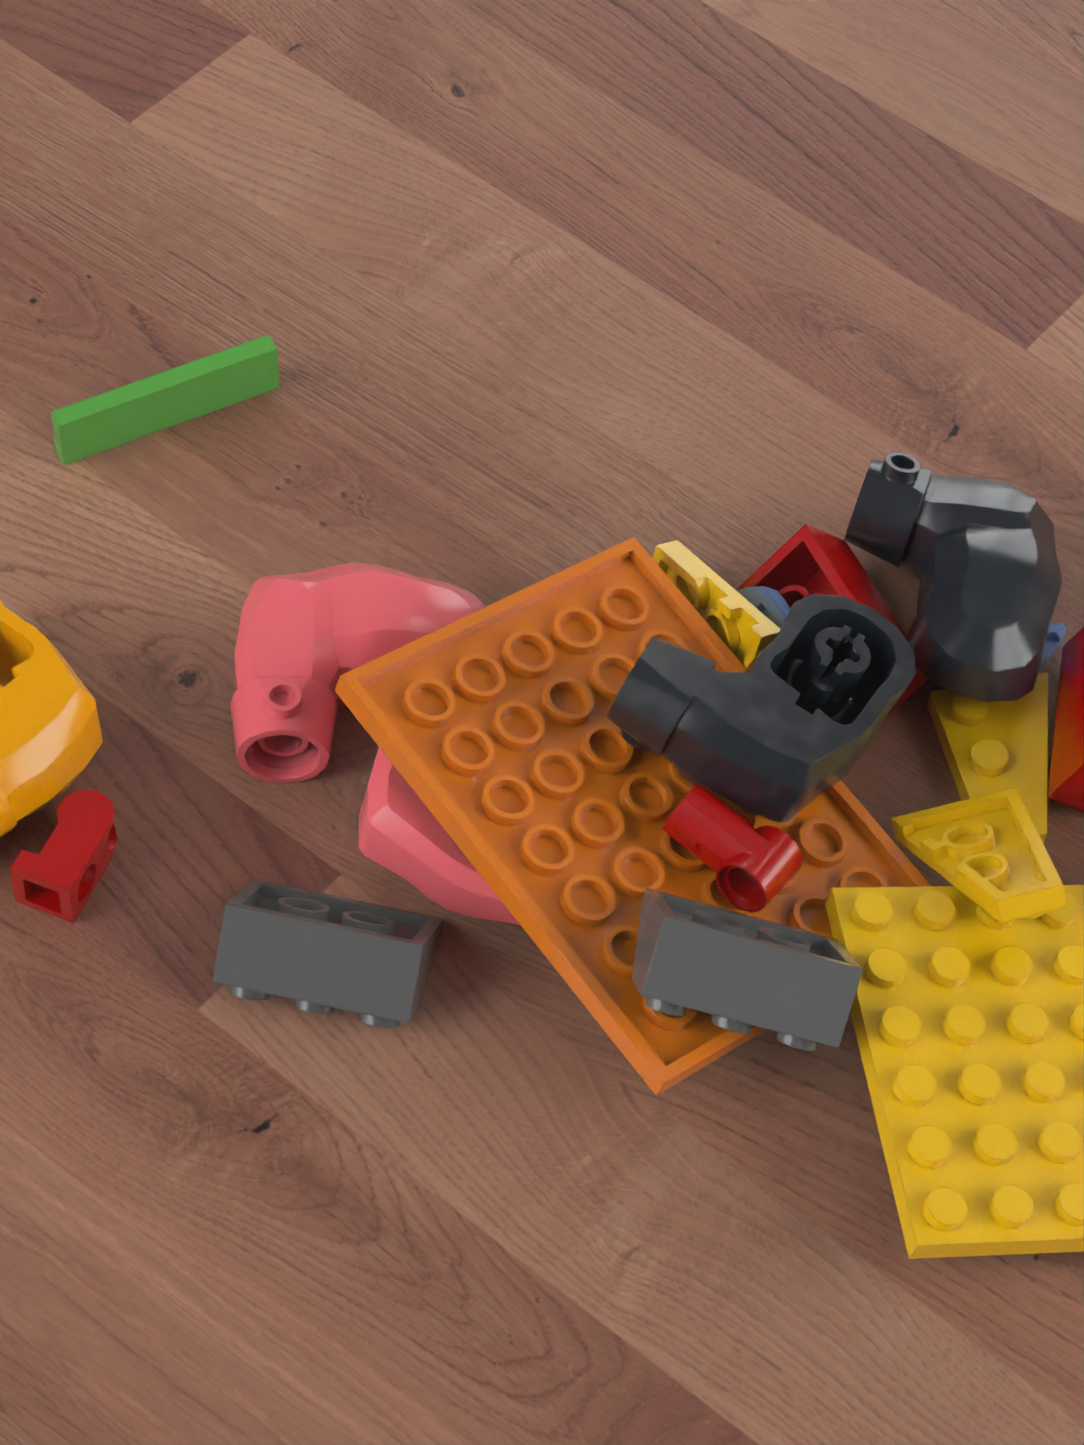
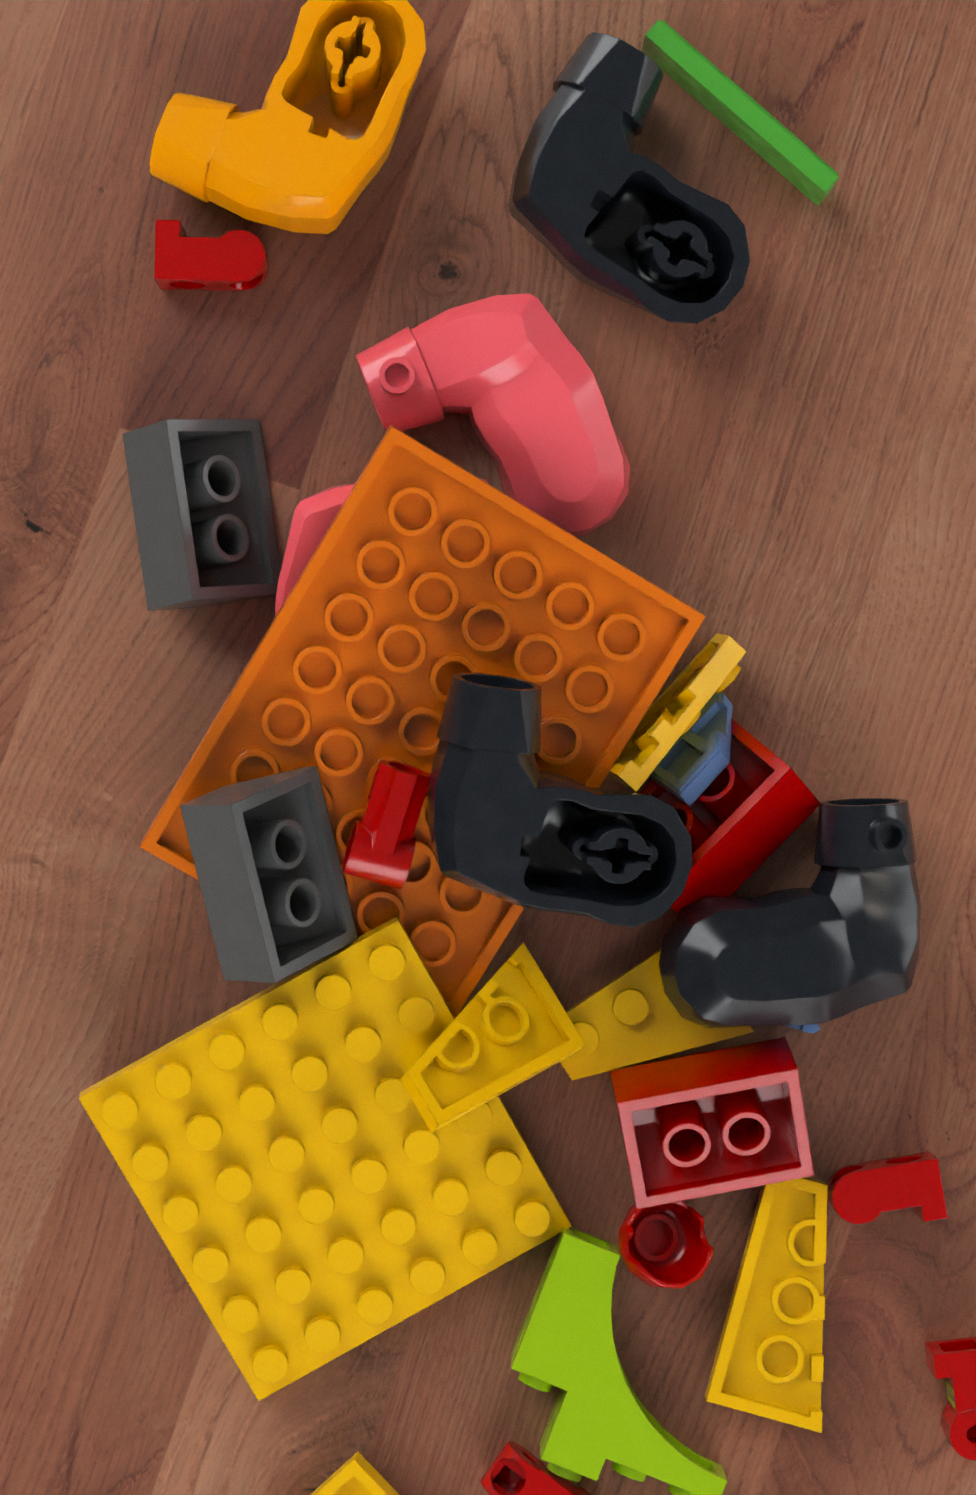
camera: 70 degrees right, 35 degrees up
none -> black piece [508,32,750,324]

